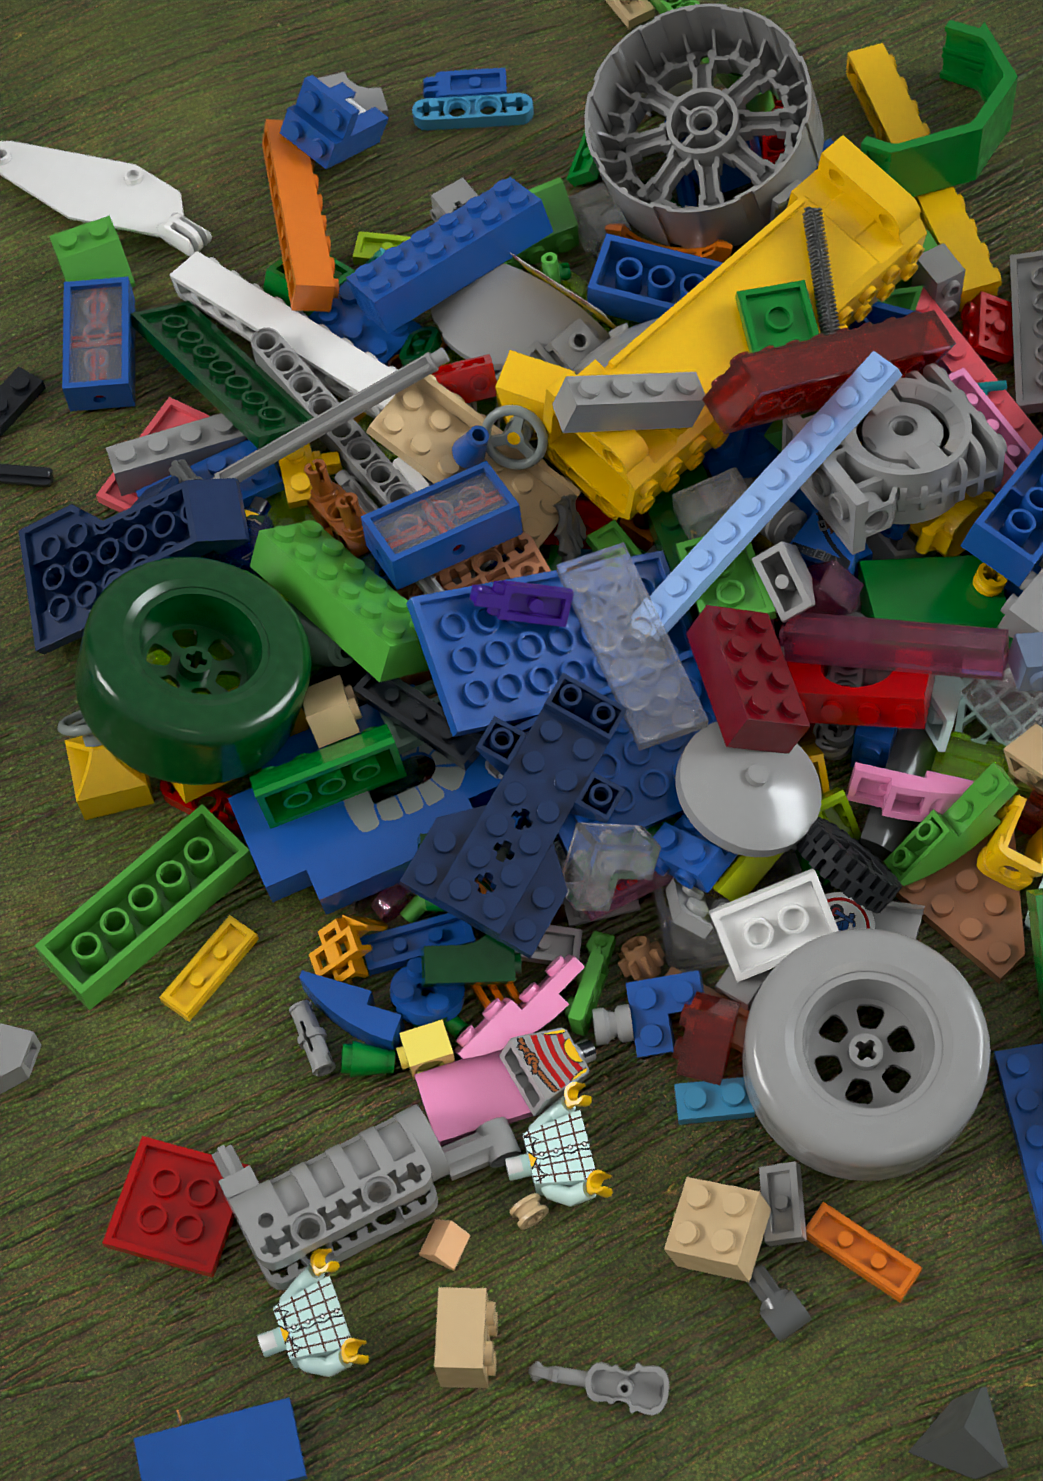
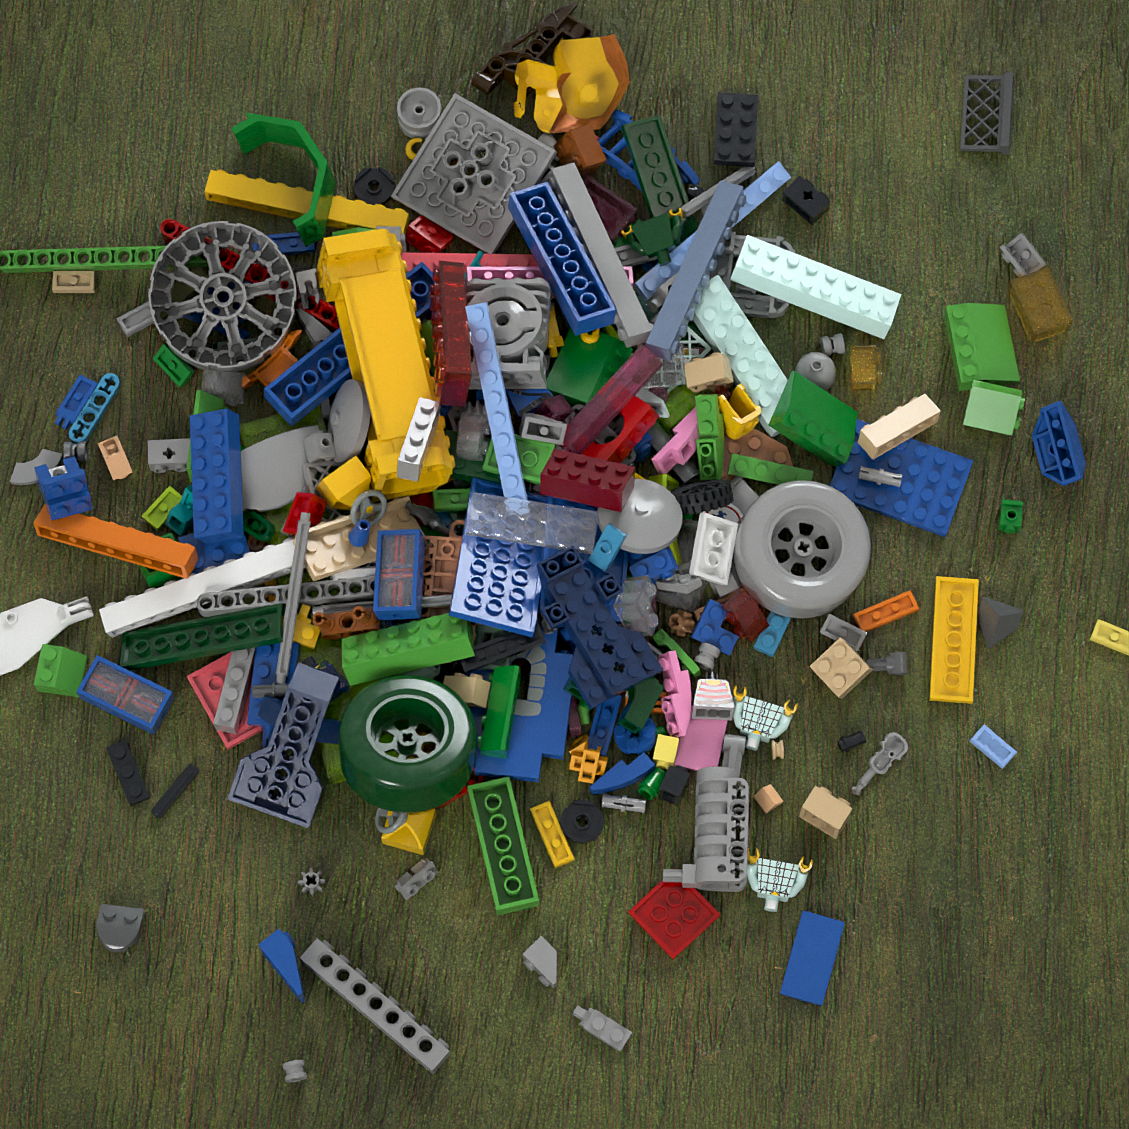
camera: 65 degrees left, 10 degrees up
dark purple hinge [469,580,574,627] -> none
sticker [510,253,616,329] -> none
bright green arm [541,252,572,284] -> none
green plate [735,280,822,360] -> none
dark grey axle [802,206,841,342] -> none
none -> flat silver wheel [64,441,87,462]
none -> light nougat slope [98,436,132,480]
none -> black plate [354,167,395,205]
none -> light grey hinge [394,858,439,900]
none -> black plate [561,800,604,844]
none -> dark azure plate [588,523,627,572]
none -> clear pink pin [648,386,668,402]
none -> black brick [658,765,690,807]
none -> bright green plate [727,453,814,485]
none -> black pin [837,731,866,752]
none -> yellow plate [929,576,979,704]

